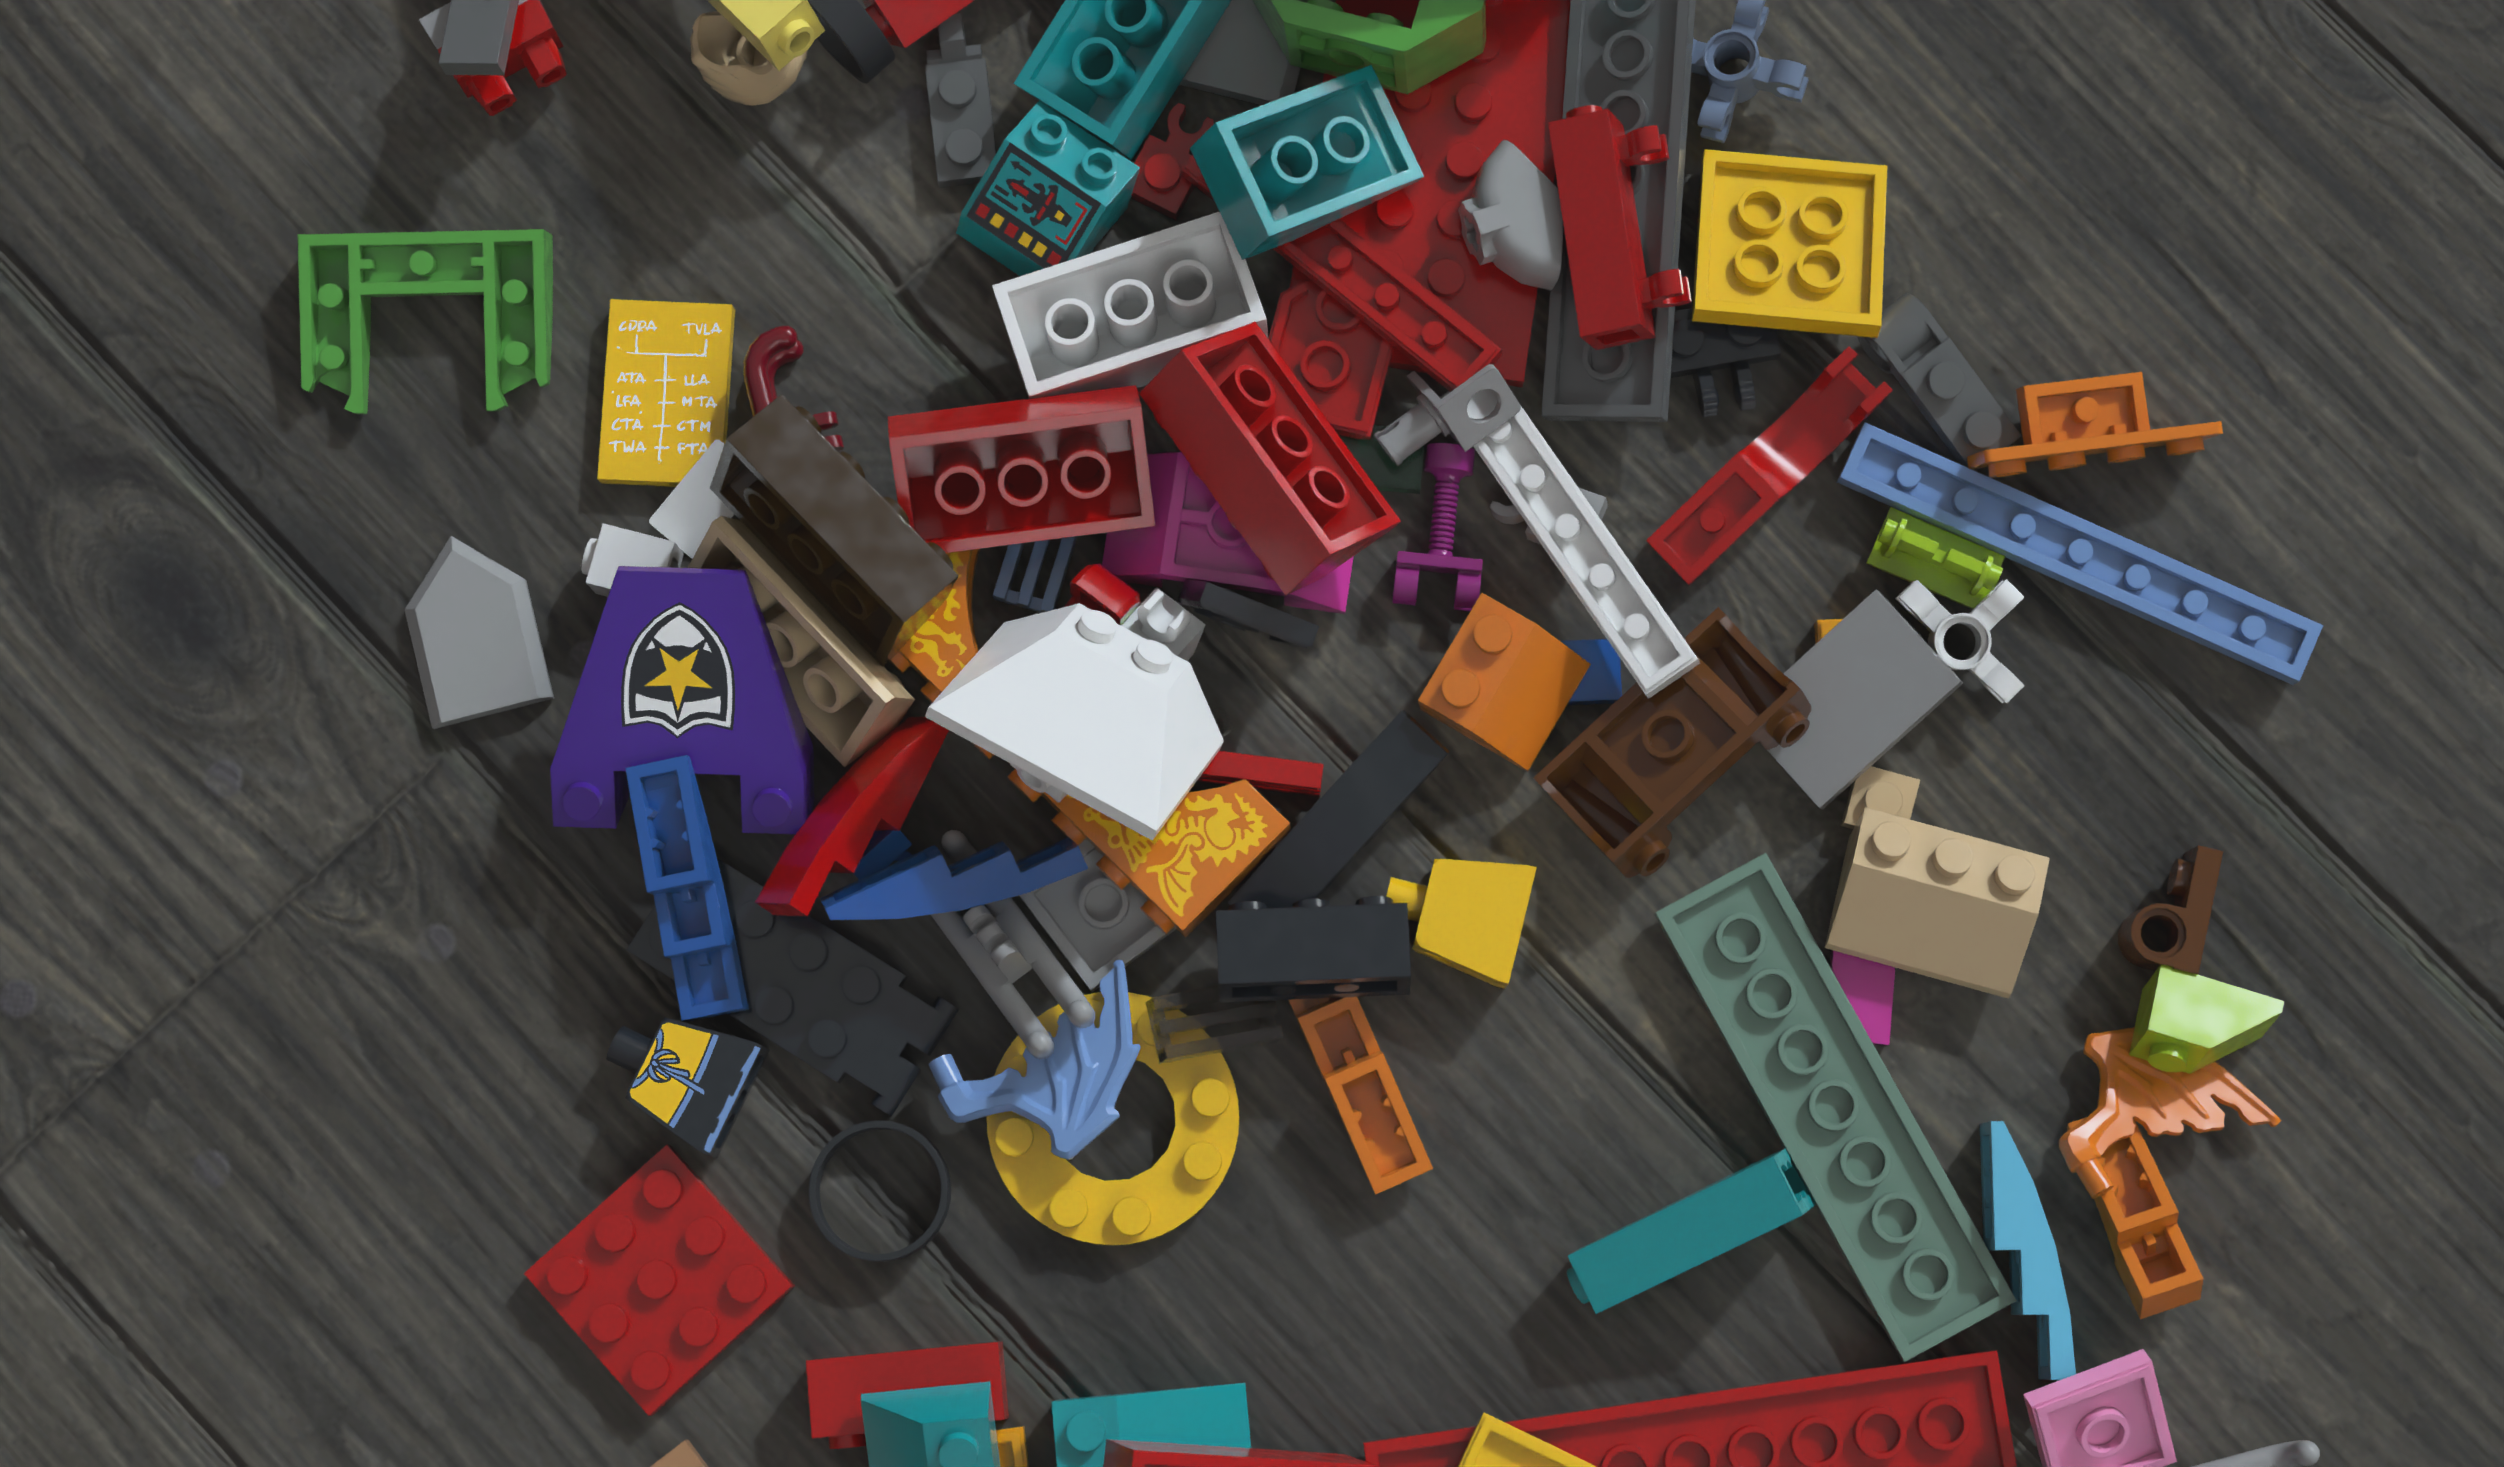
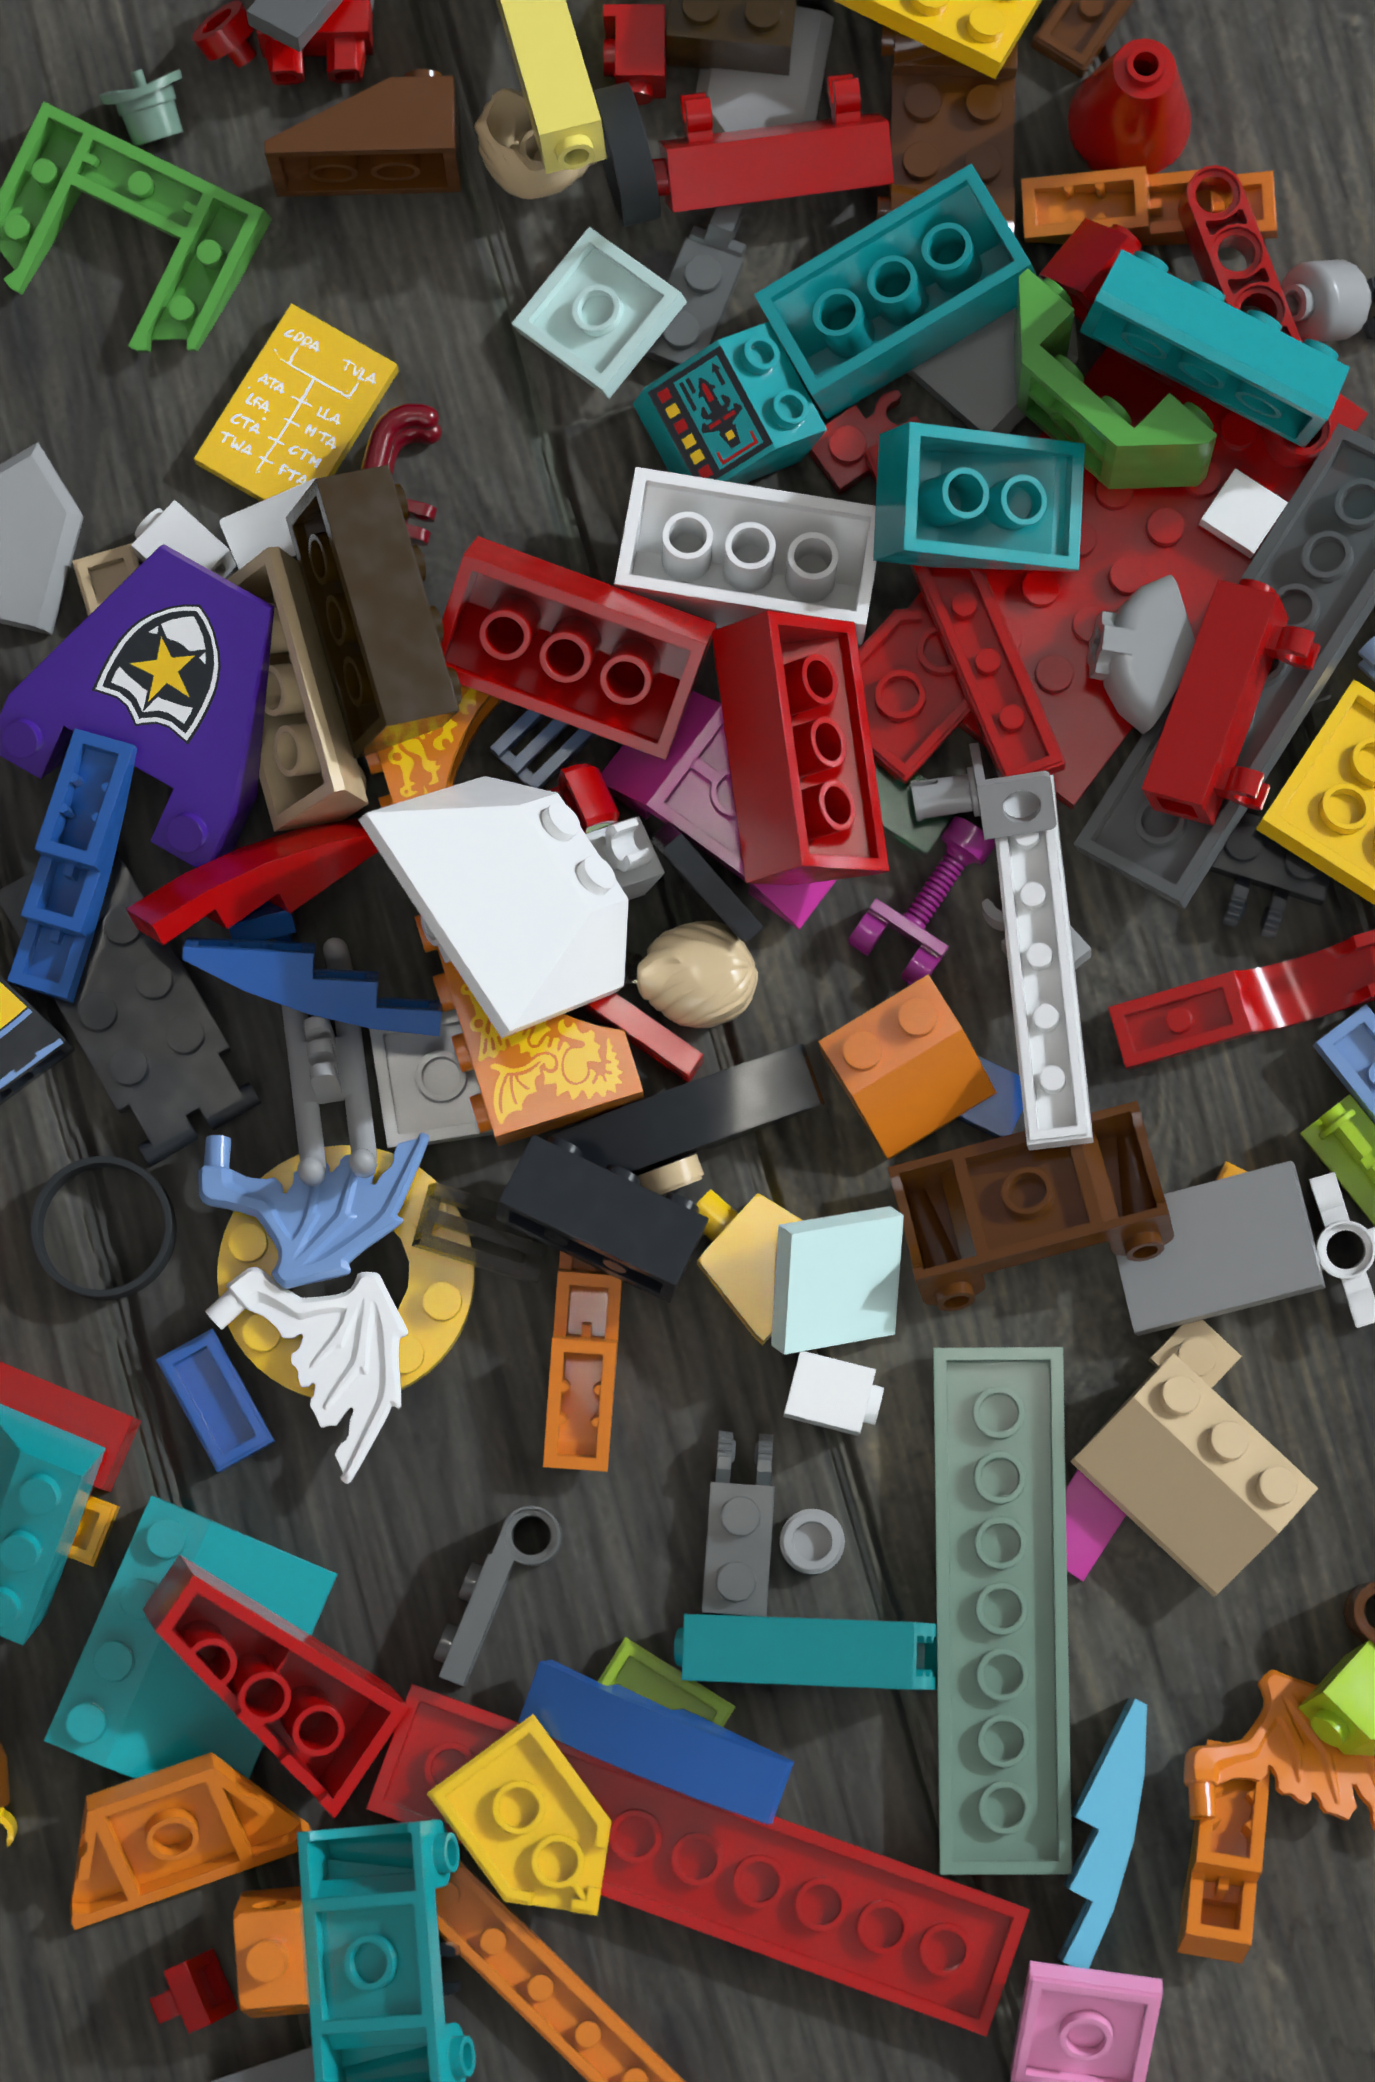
camera: 25 degrees right, 0 degrees up
none -> tan tile [72,543,140,616]
none -> sand green piece [99,69,184,146]
none -> blue tile [156,1328,276,1473]
none -> red tile [192,1,256,68]
none -> white animal [205,1267,408,1484]
none -> reddish brown slope [264,69,461,197]
none -> dark grey plate [433,1506,562,1686]
none -> light aqua tile [512,227,687,399]
none -> blue slope [518,1660,794,1824]
none -> lime tile [598,1637,736,1727]
none -> tan hair [637,921,758,1029]
none -> tan tile [637,1154,704,1195]
none -> dark grey hinge [702,1431,775,1617]
none -> light aqua tile [771,1206,904,1355]
none -> light grey tile [780,1509,845,1574]
none -> white brick [783,1351,884,1436]
none -> white tile [1198,468,1288,559]

